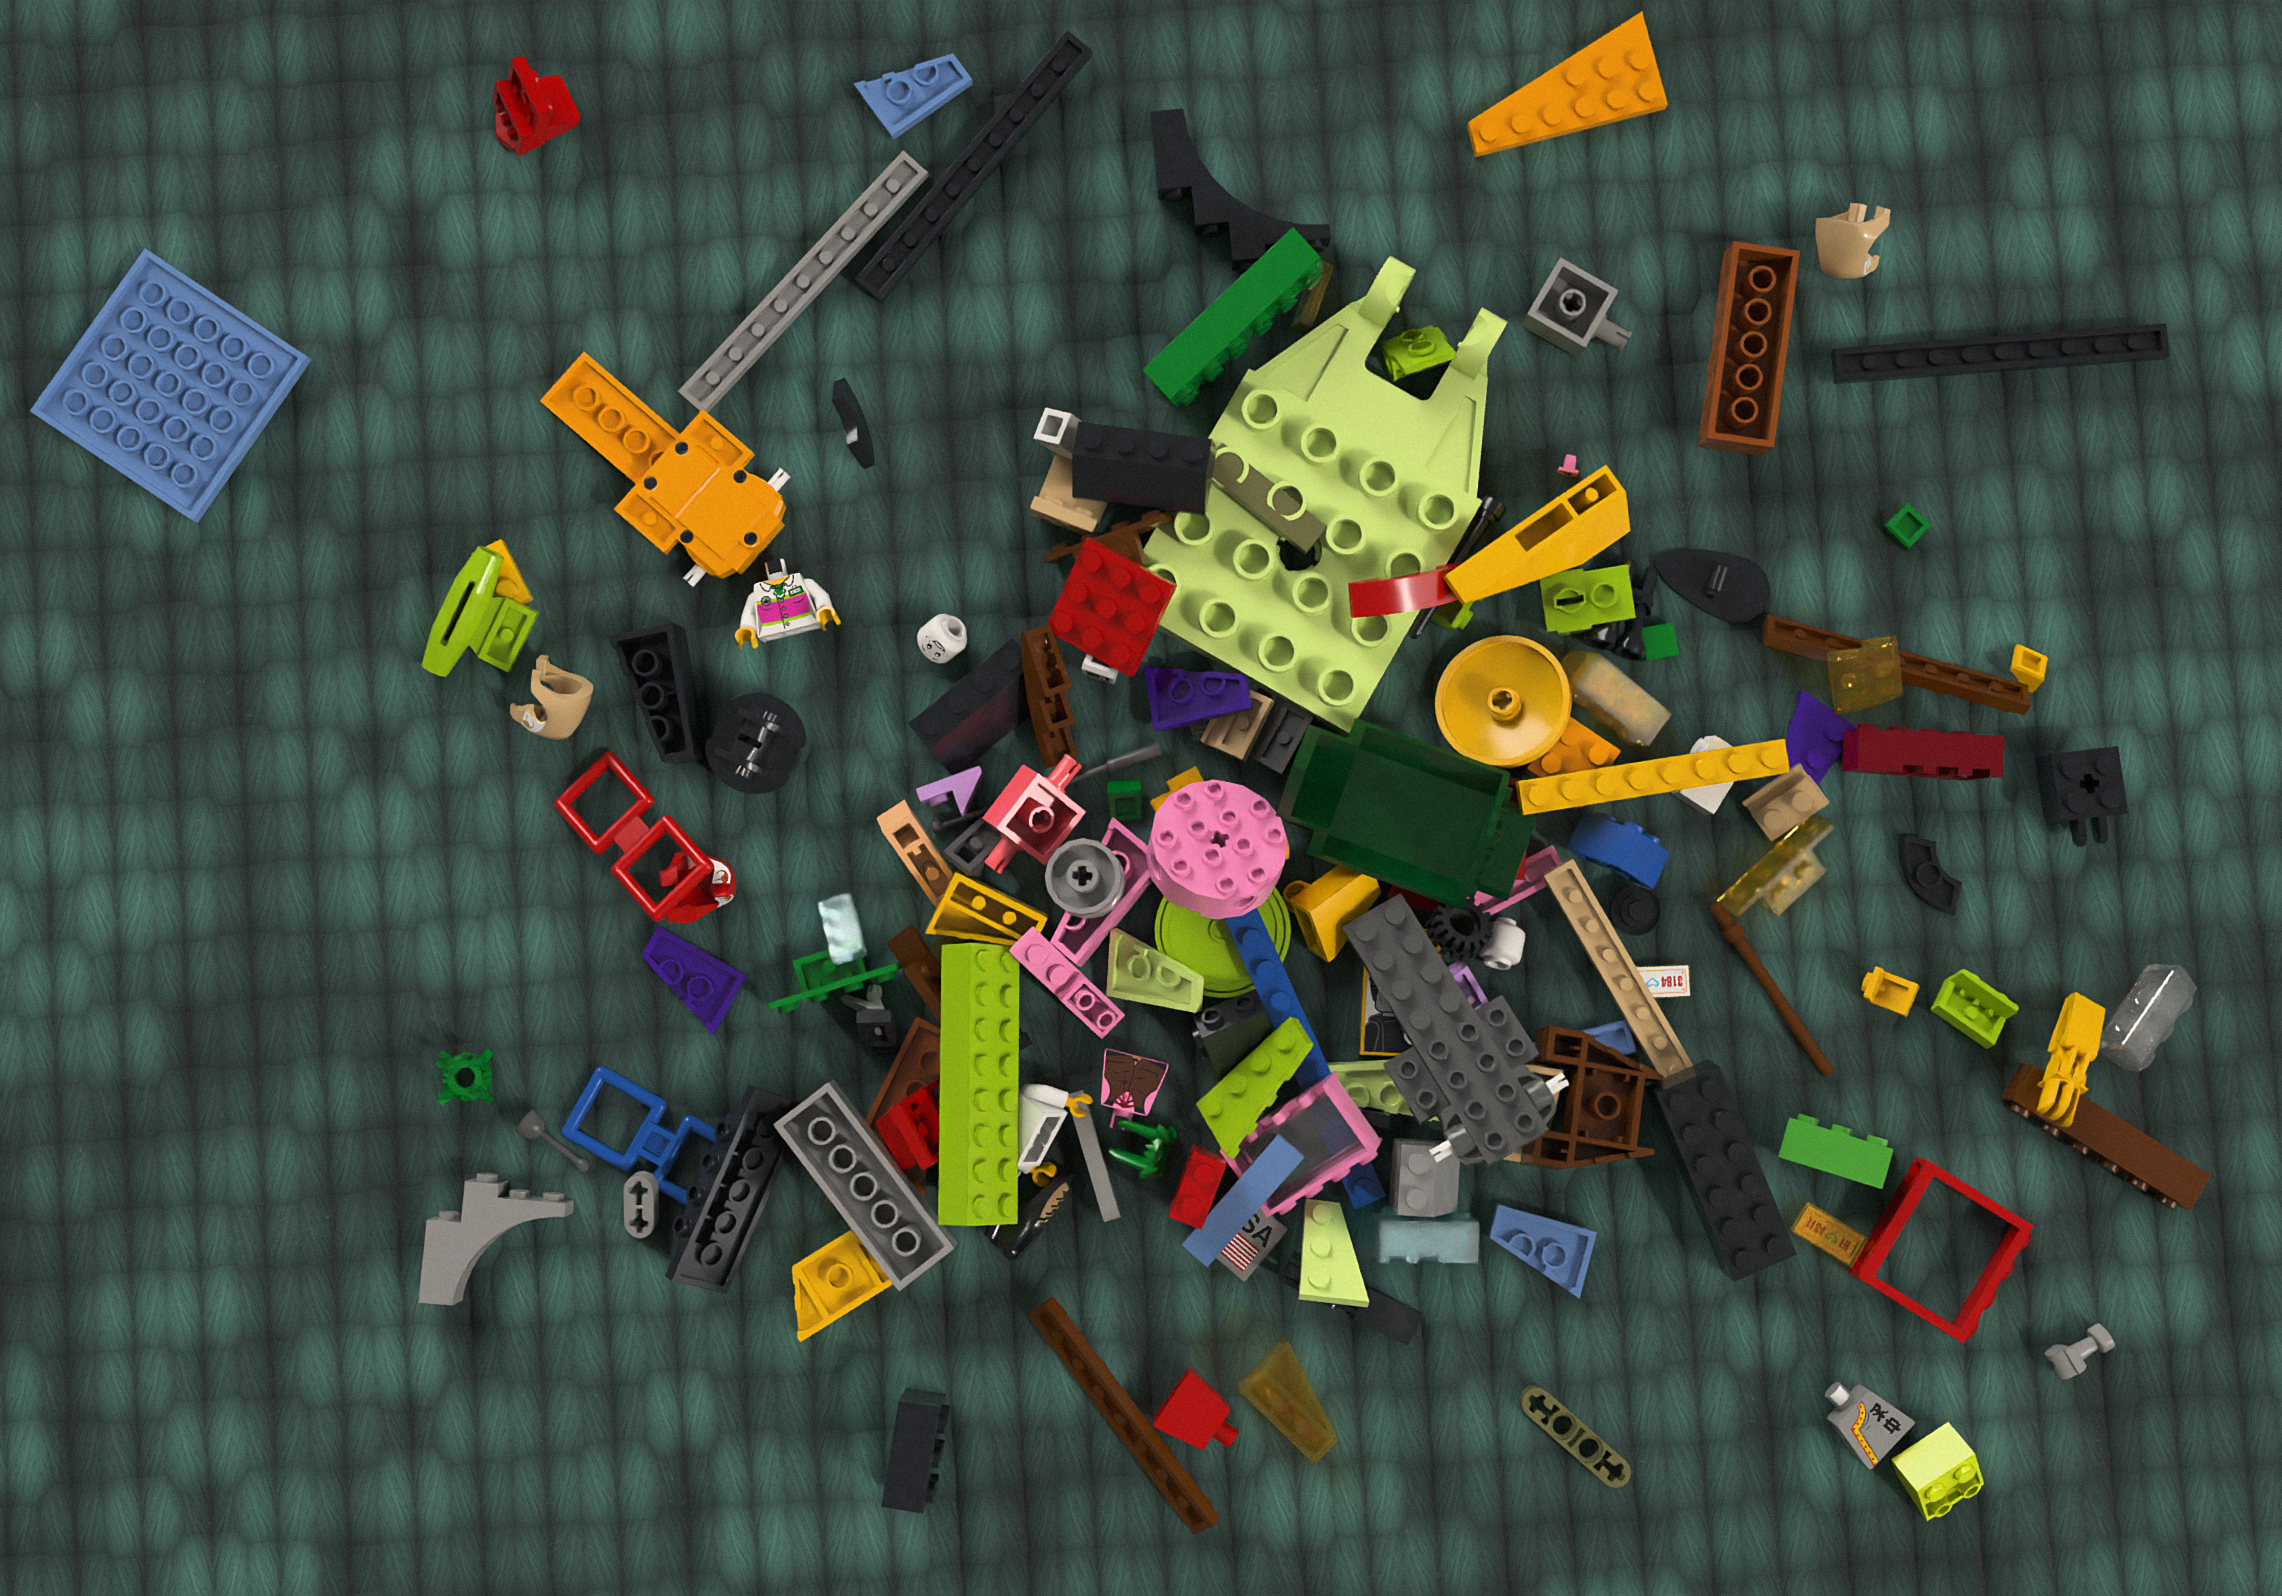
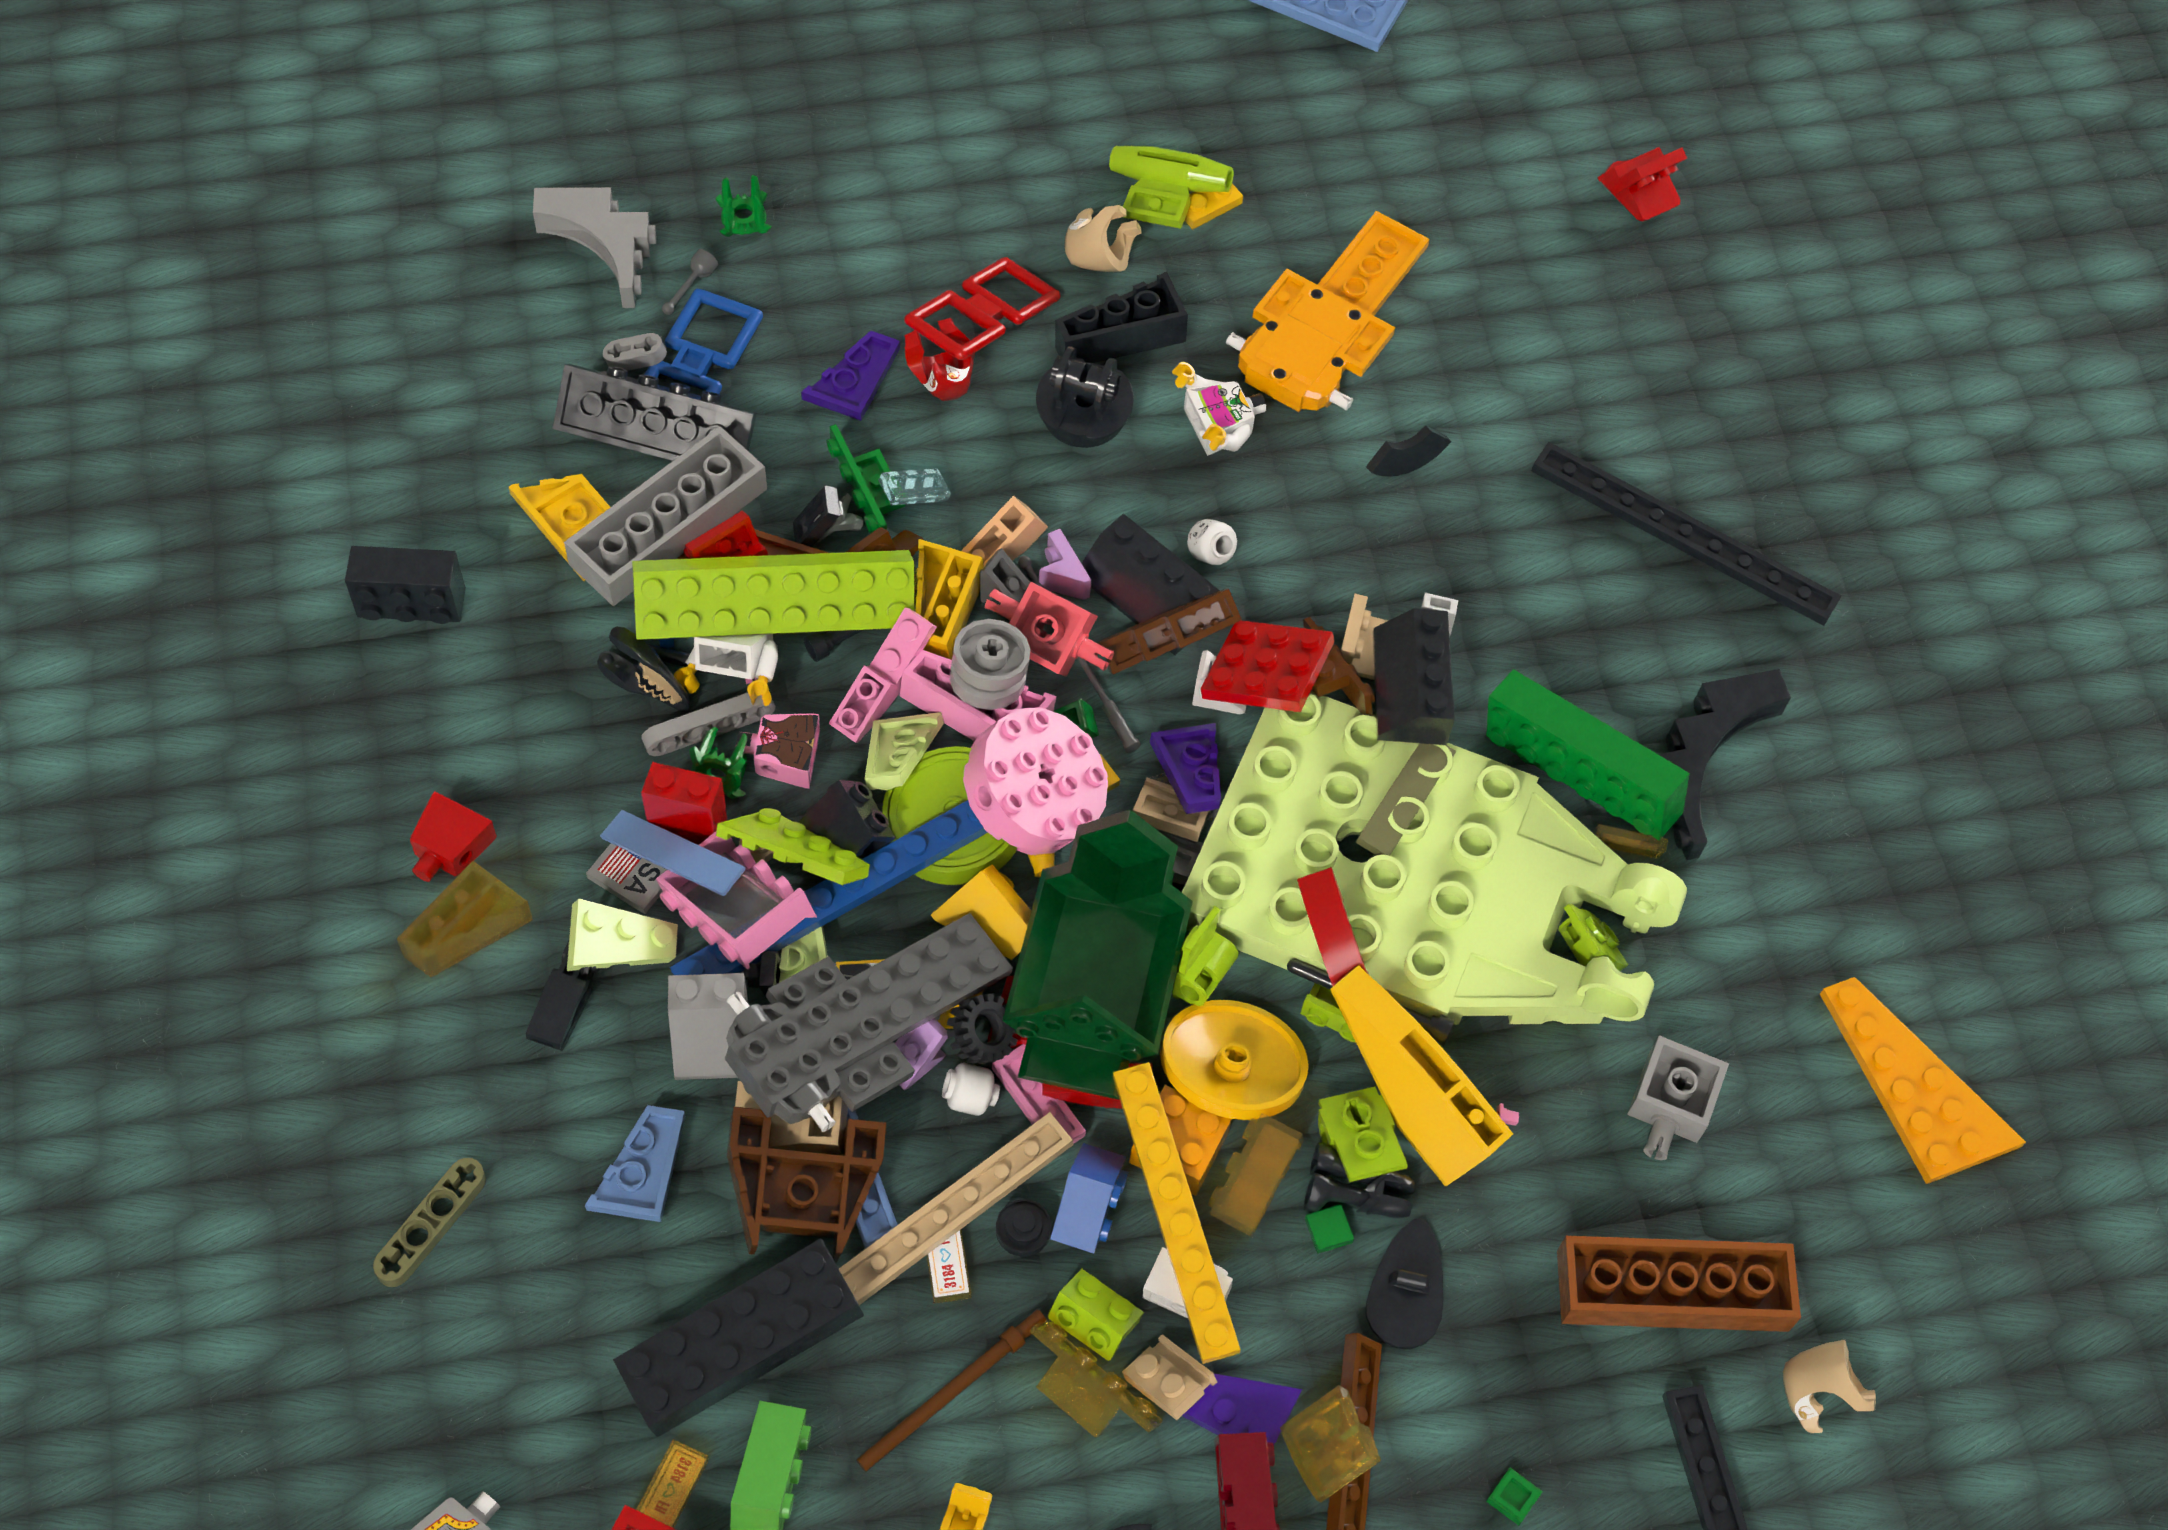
camera: 75 degrees right, 25 degrees down
light grey plate [678,150,929,413] -> none
medium blue wing [854,53,973,140] -> none
reddish brown plate [1027,1297,1221,1535] -> none
clear light blue wedge [1371,1207,1479,1264] -> none
none -> lime bracket [1048,1269,1144,1361]
none -> lime piece [1172,906,1238,1006]

